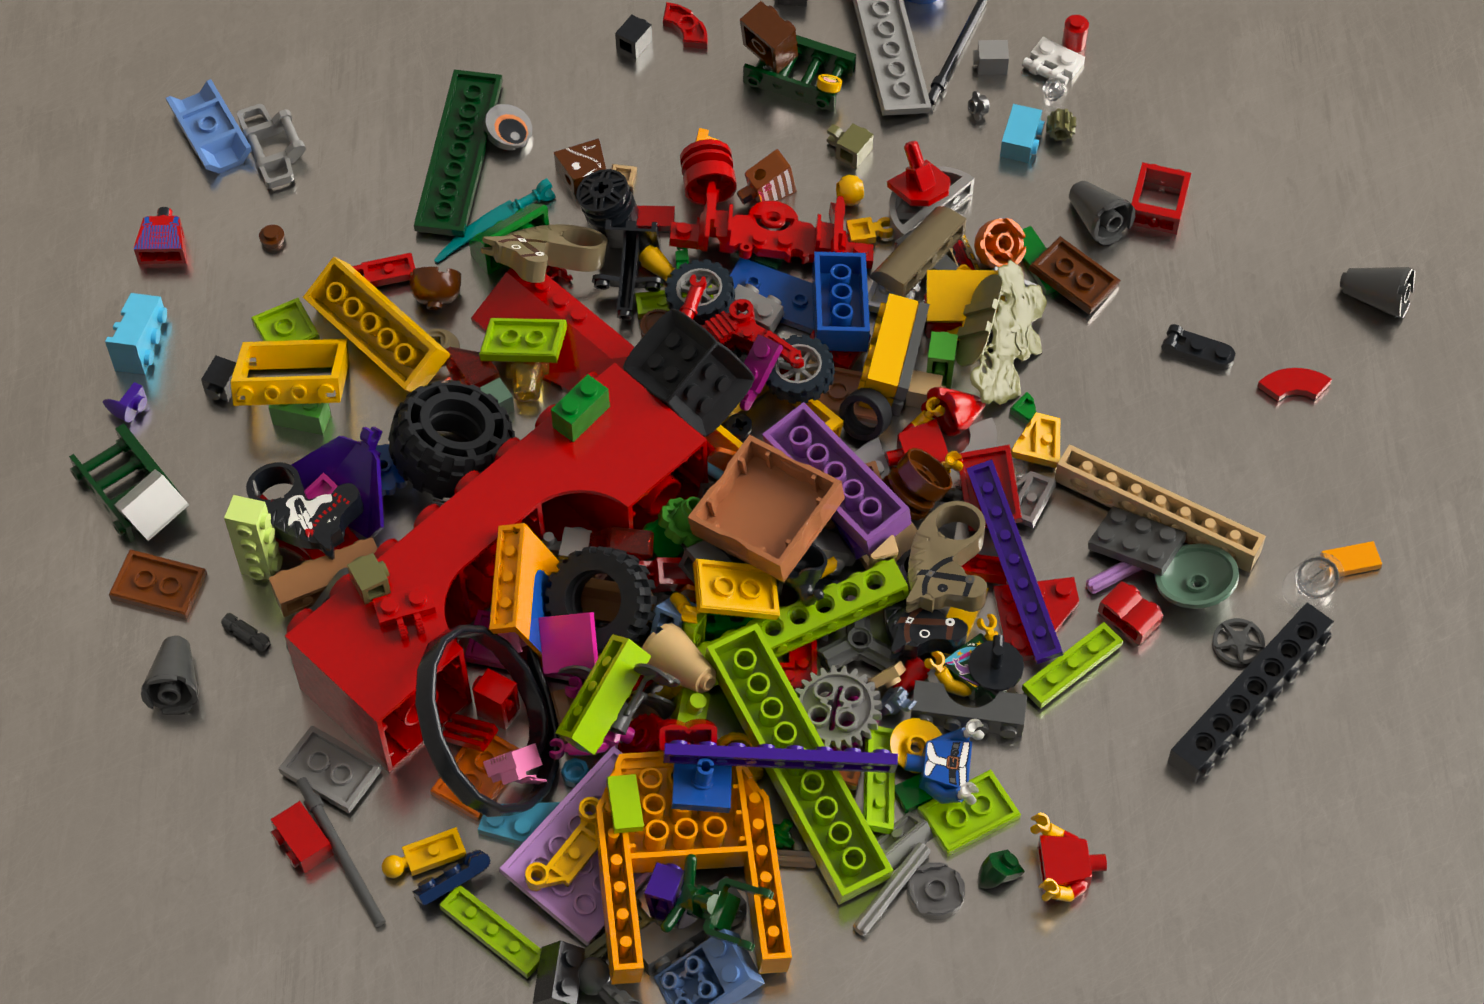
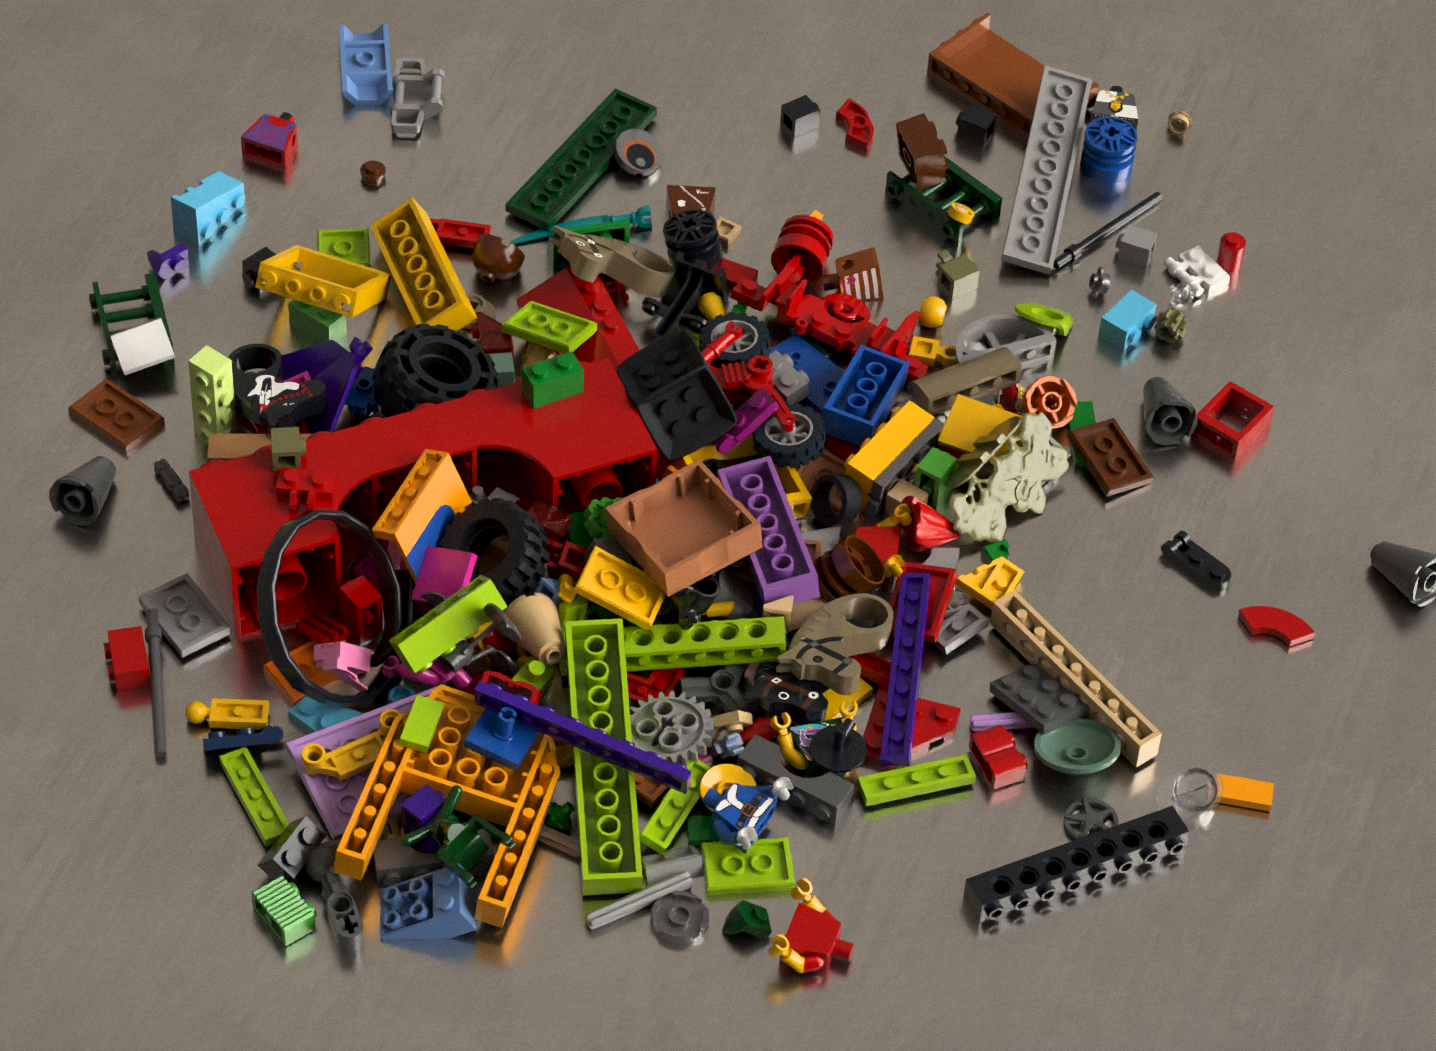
camera: 20 degrees right, 10 degrees down
red piece [887,141,951,207] -> none
none -> lime hat [1014,303,1073,336]

